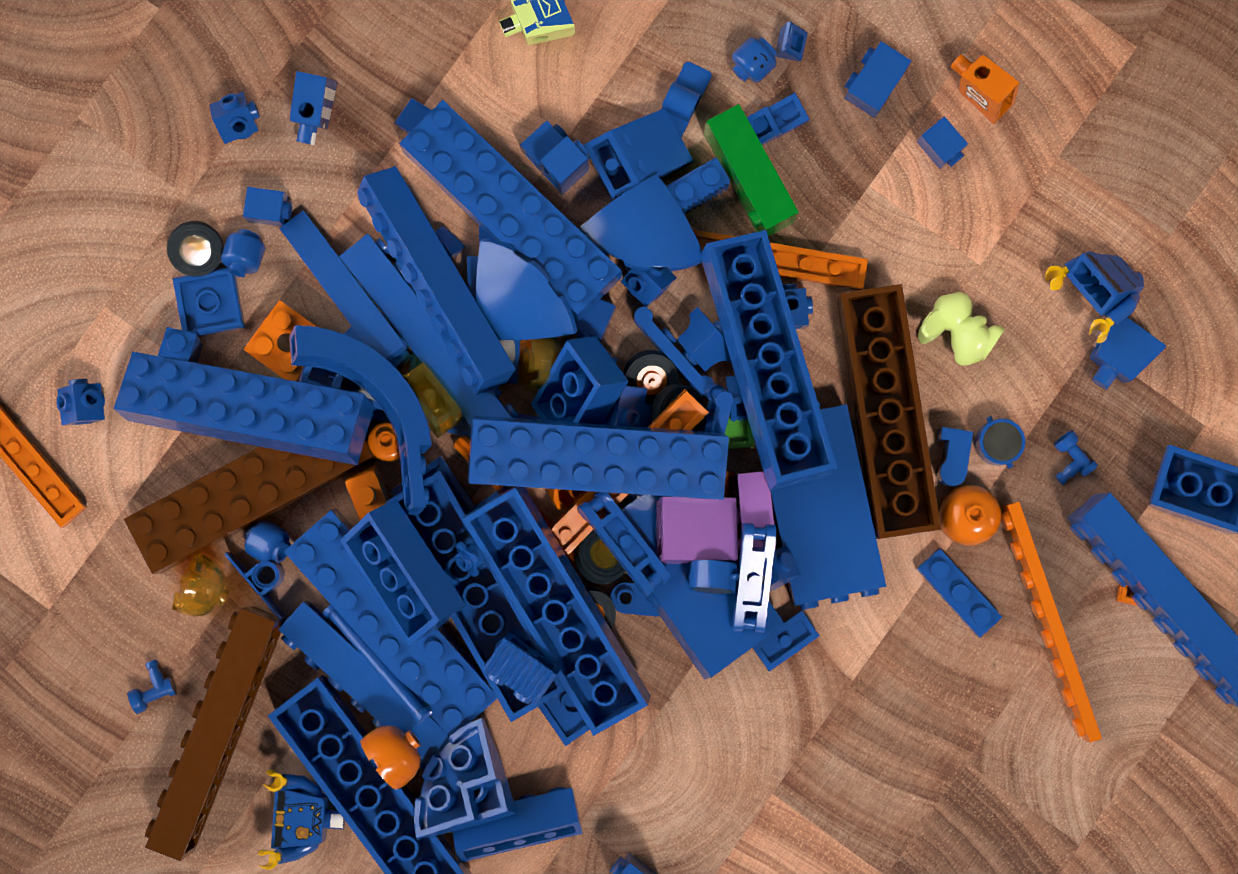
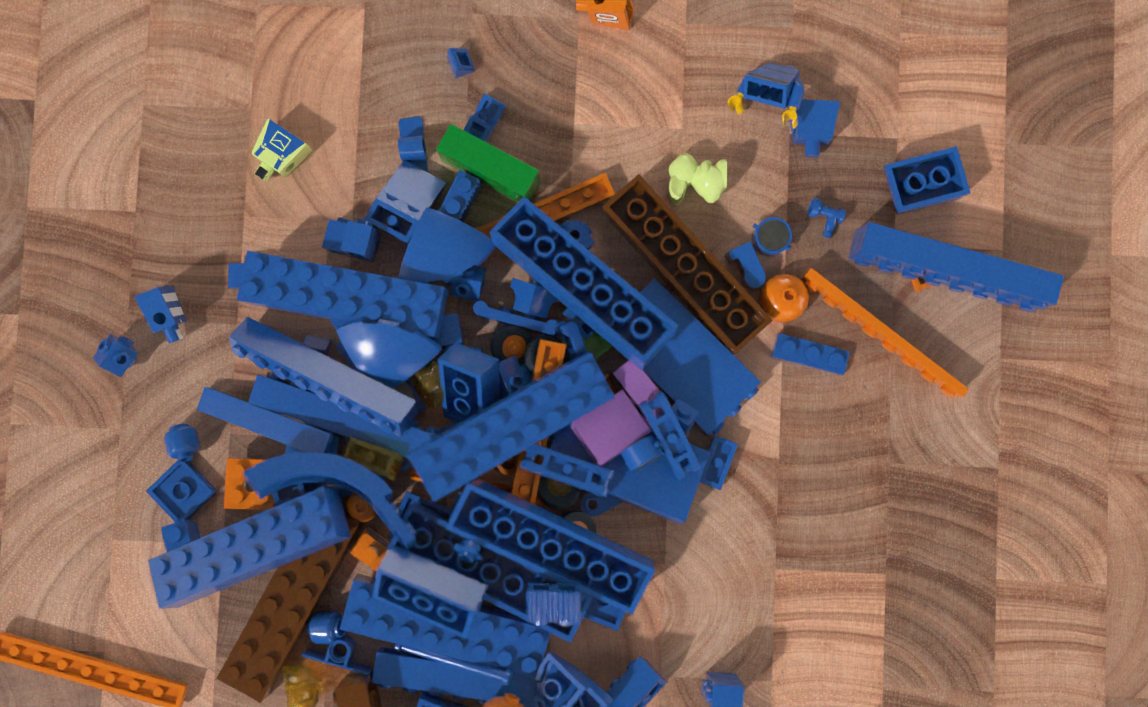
camera: 35 degrees left, 0 degrees up
blue brick [56,379,105,426] -> none
black wheel [167,221,223,277] -> none
blue brick [243,187,292,227] -> none
blue head [732,37,777,83] -> none
blue brick [844,41,912,118] -> none
blue brick [917,116,968,169] -> none

